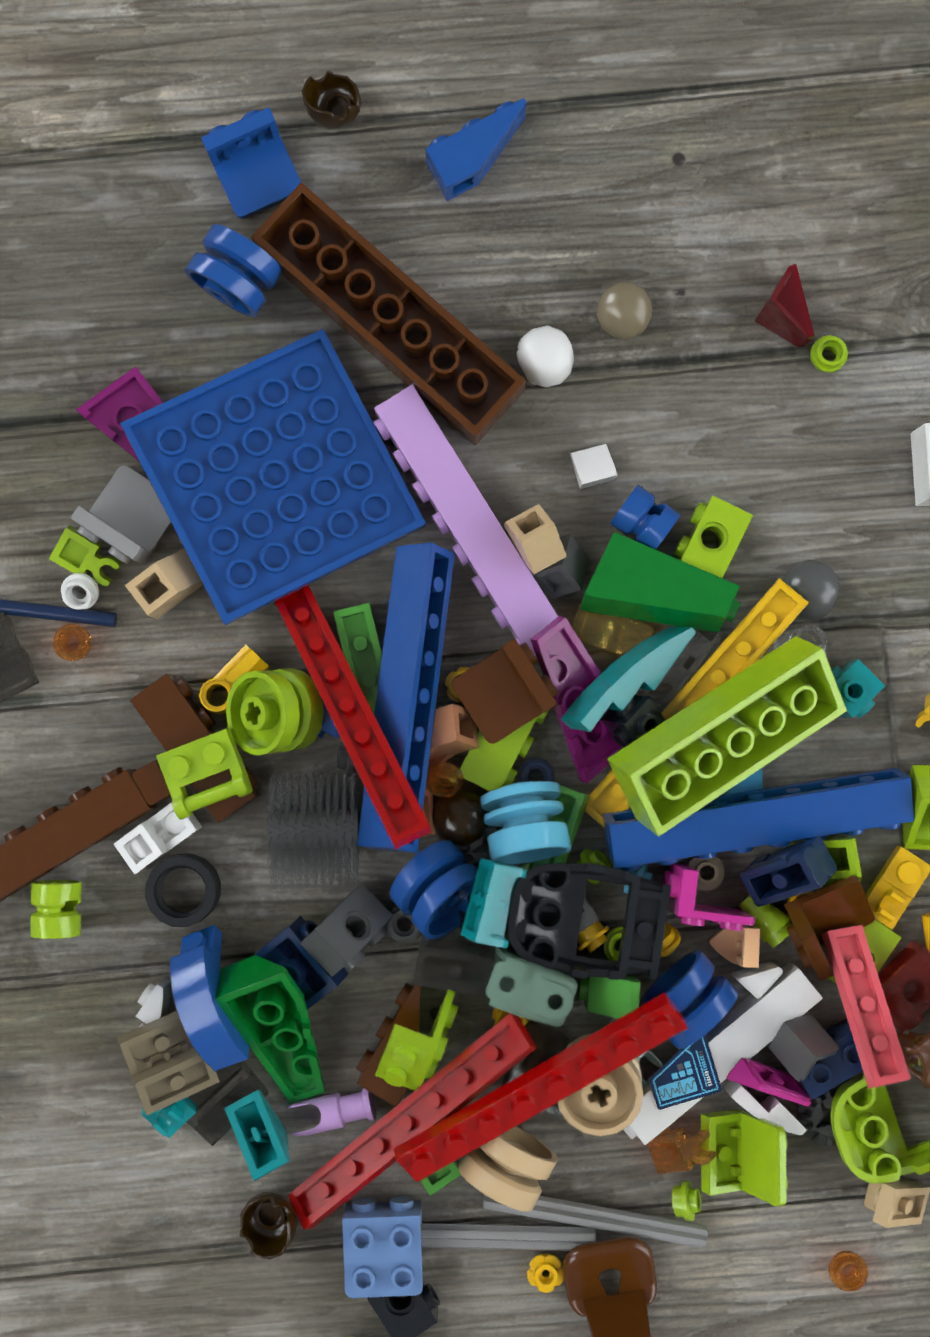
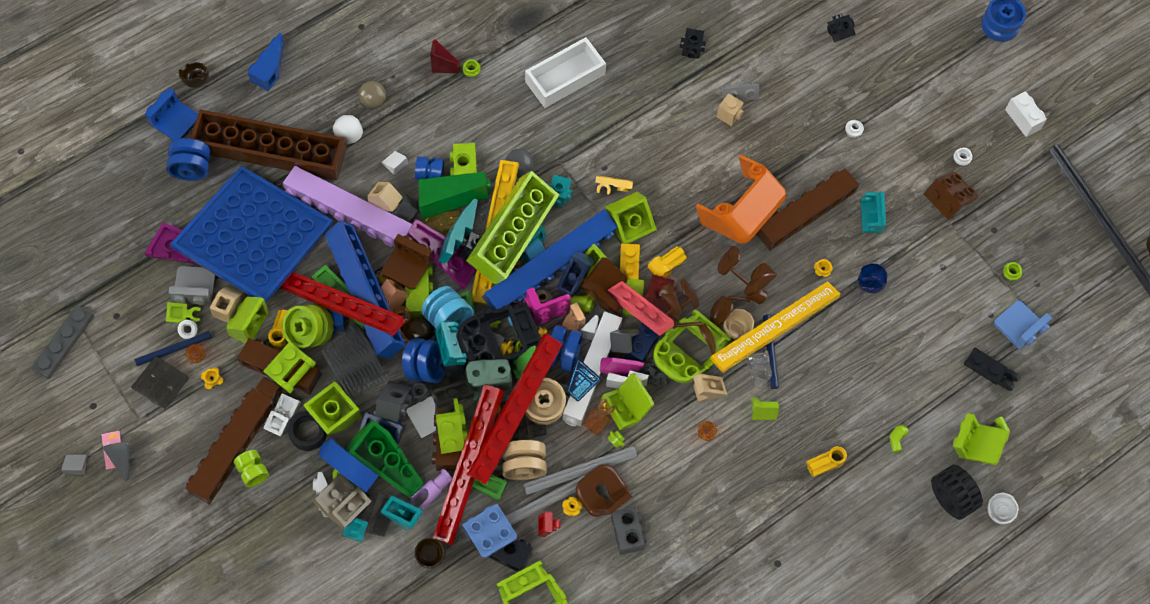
camera: 35 degrees left, 20 degrees down
none -> yellow plate [201,367,224,389]
none -> lime slope [227,297,269,344]
none -> lime slope [303,381,361,435]
none -> white sticker [406,395,436,438]
none -> red tile [538,512,561,537]

